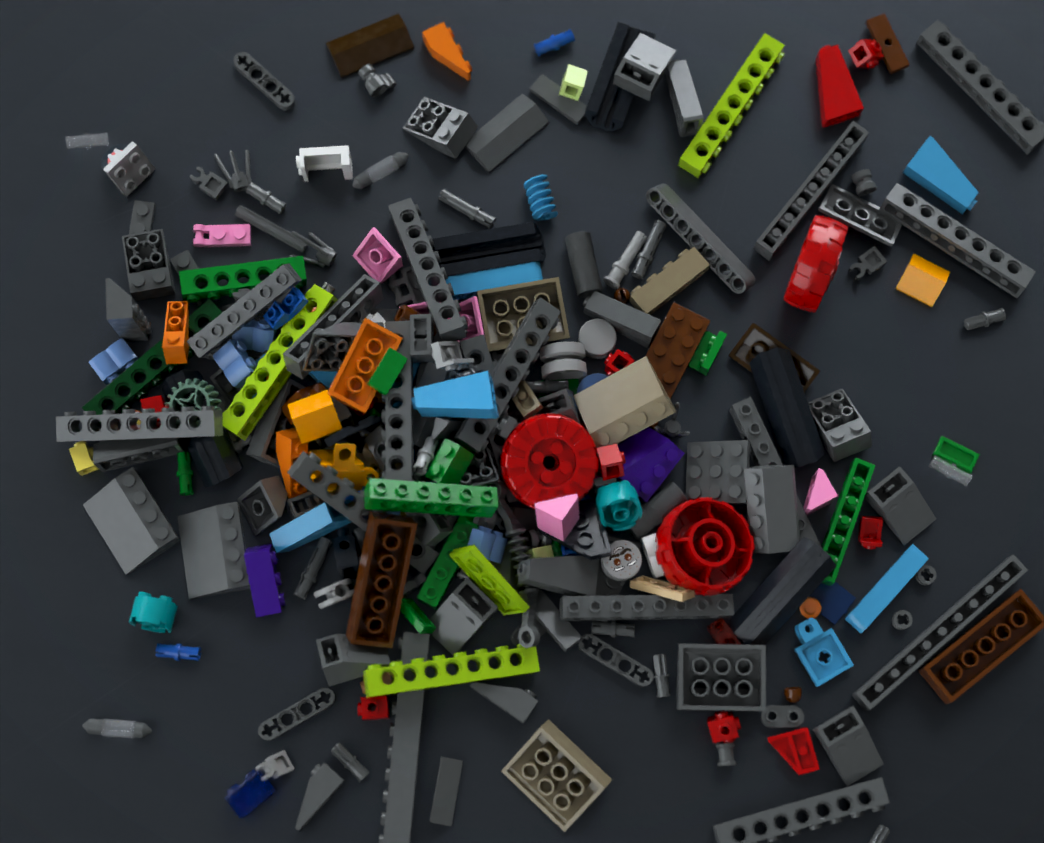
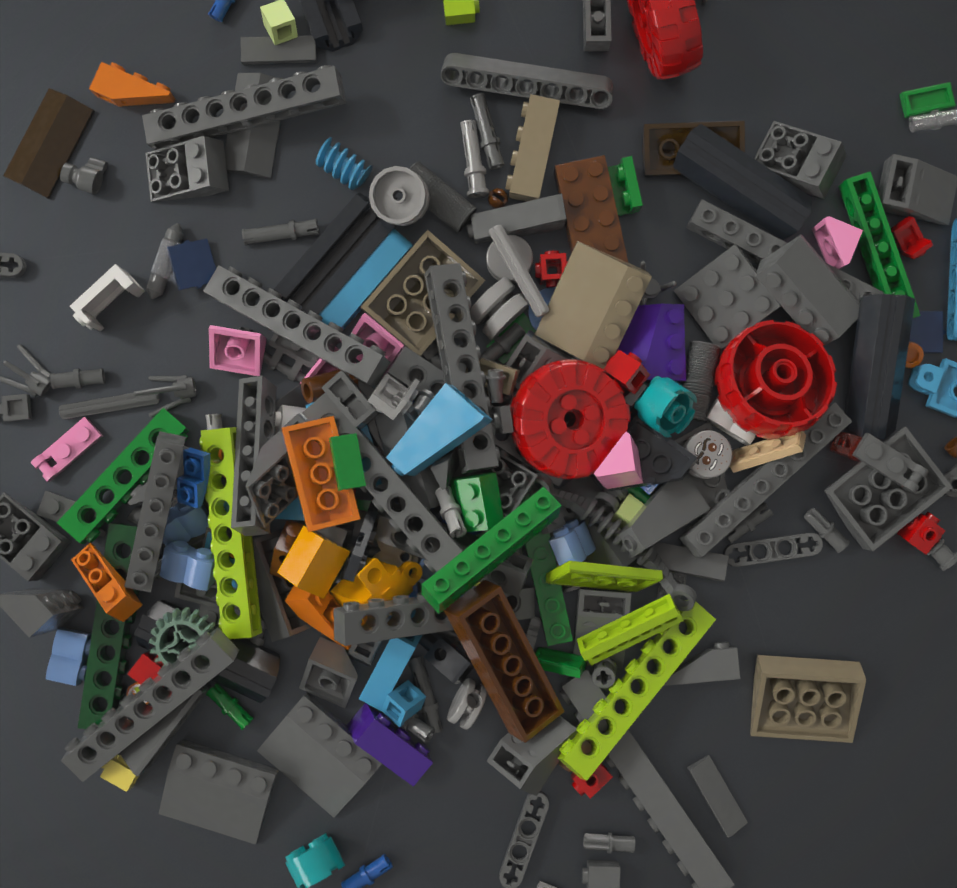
camera: 40 degrees left, 10 degrees up
none -> dark grey brick [142,65,346,150]
none -> dark blue piece [166,238,216,291]
none -> light grey wheel [369,166,430,226]
none -> dark azure brick [381,680,426,727]
none -> dark grey pin [402,714,435,743]
none -> dark grey pin [485,369,506,403]
none -> light grey axle [489,225,549,317]
none -> lime fence [577,594,684,665]
none -> dark grey bush [592,657,617,688]
none -> dark grey plate [852,433,929,494]

